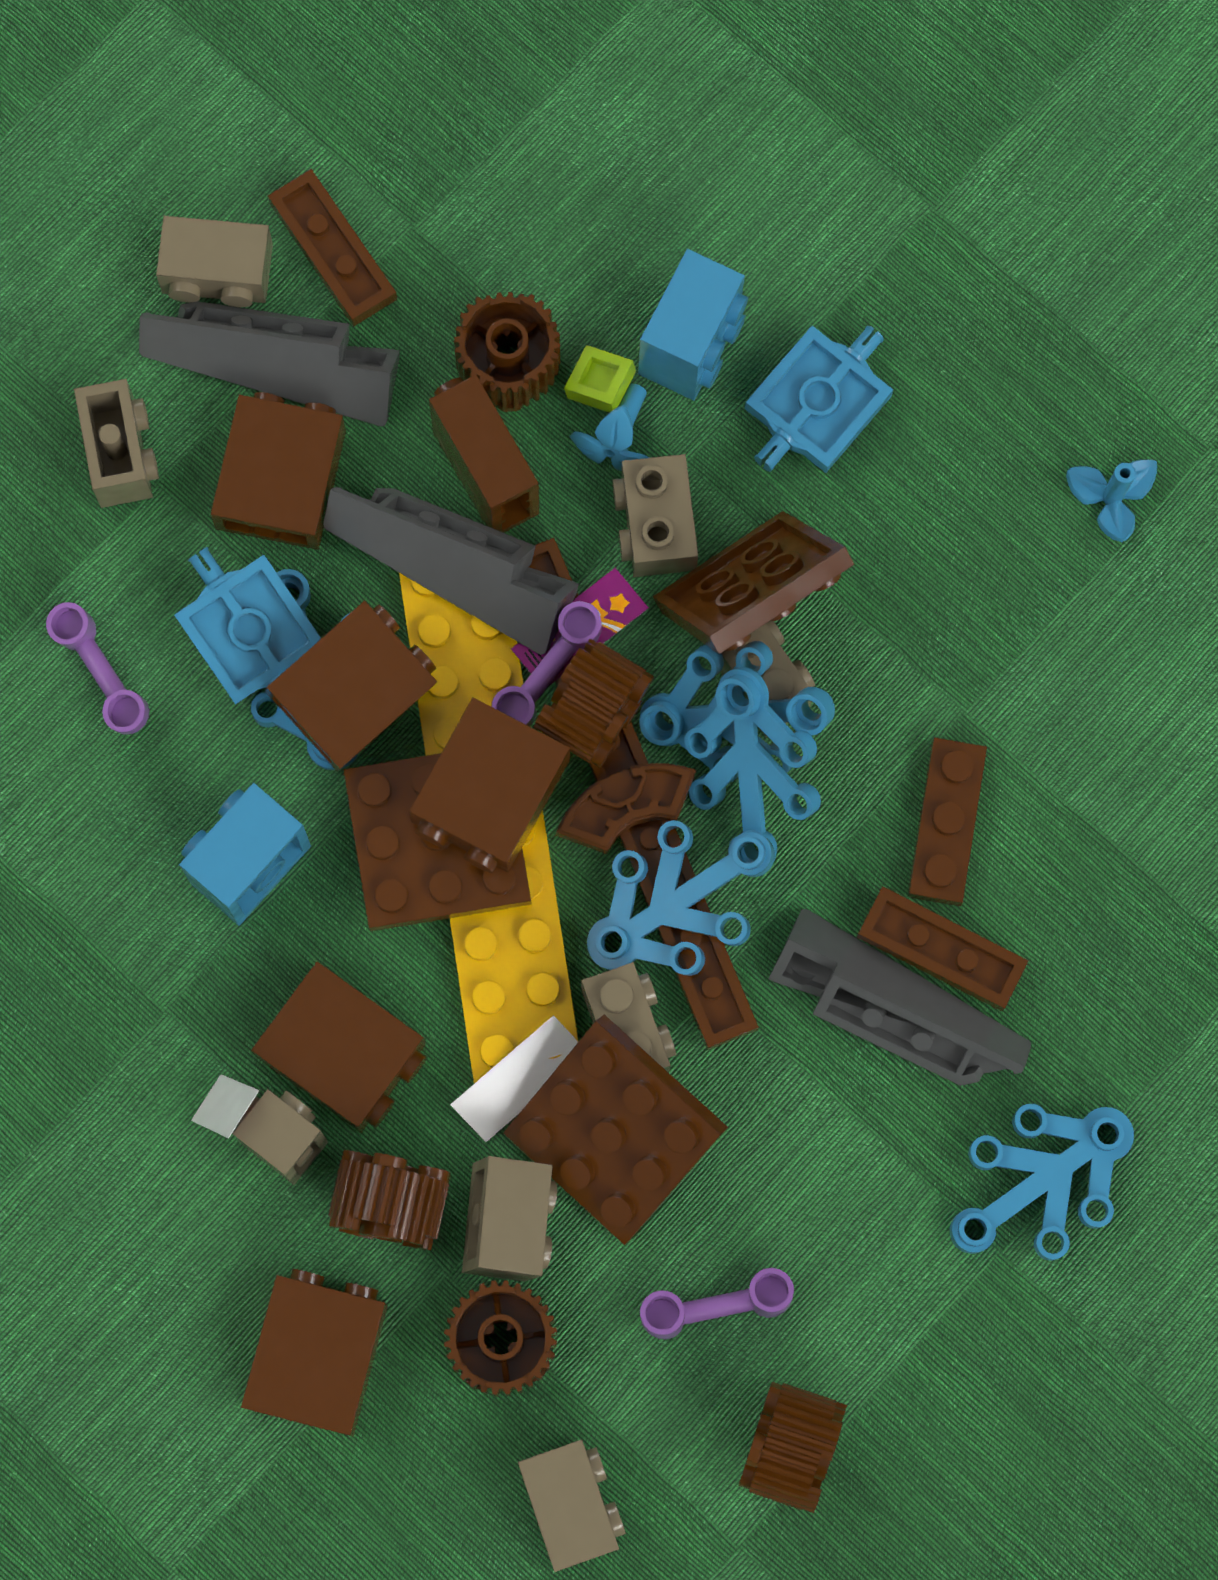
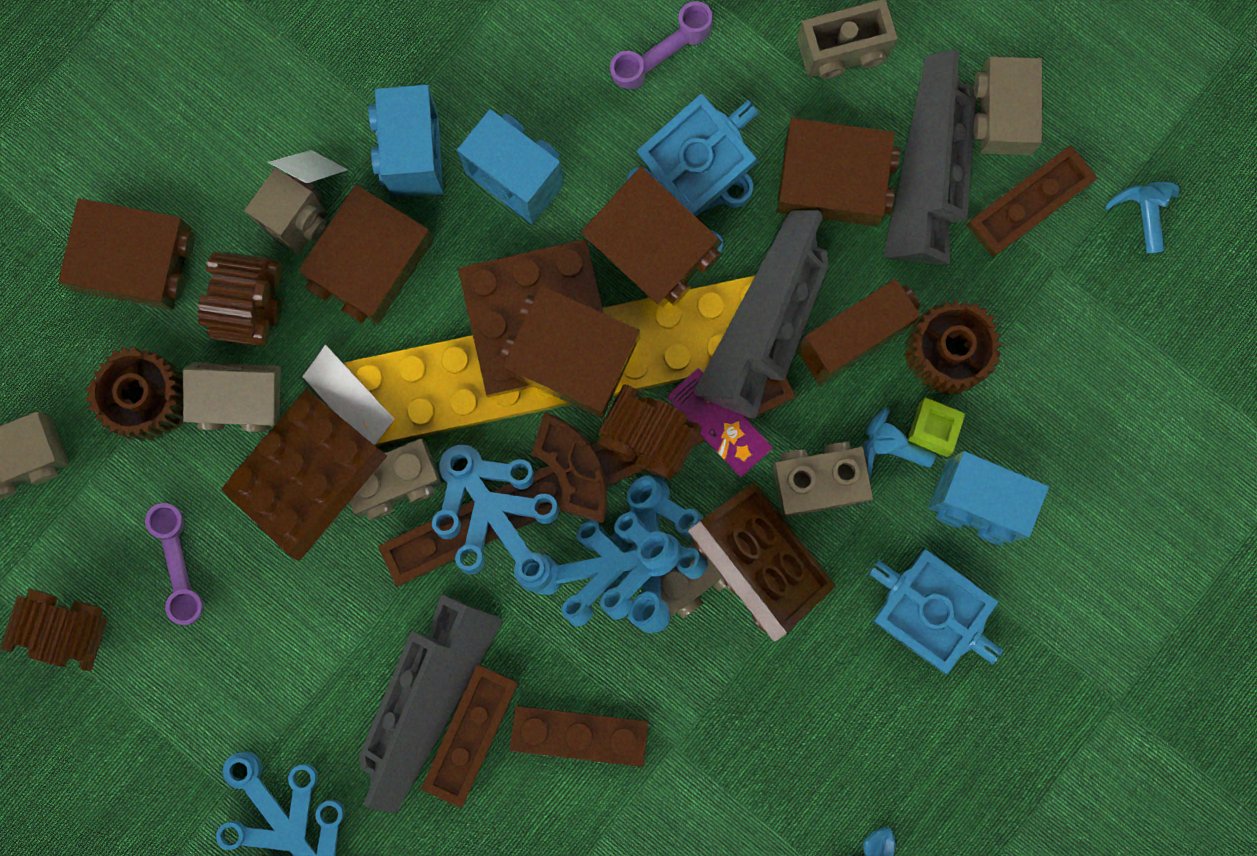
camera: 90 degrees right, 5 degrees up
medium lavender bar [491,601,602,727] -> none
none -> dark azure brick [368,85,444,198]
none -> dark azure plant [1105,182,1180,253]

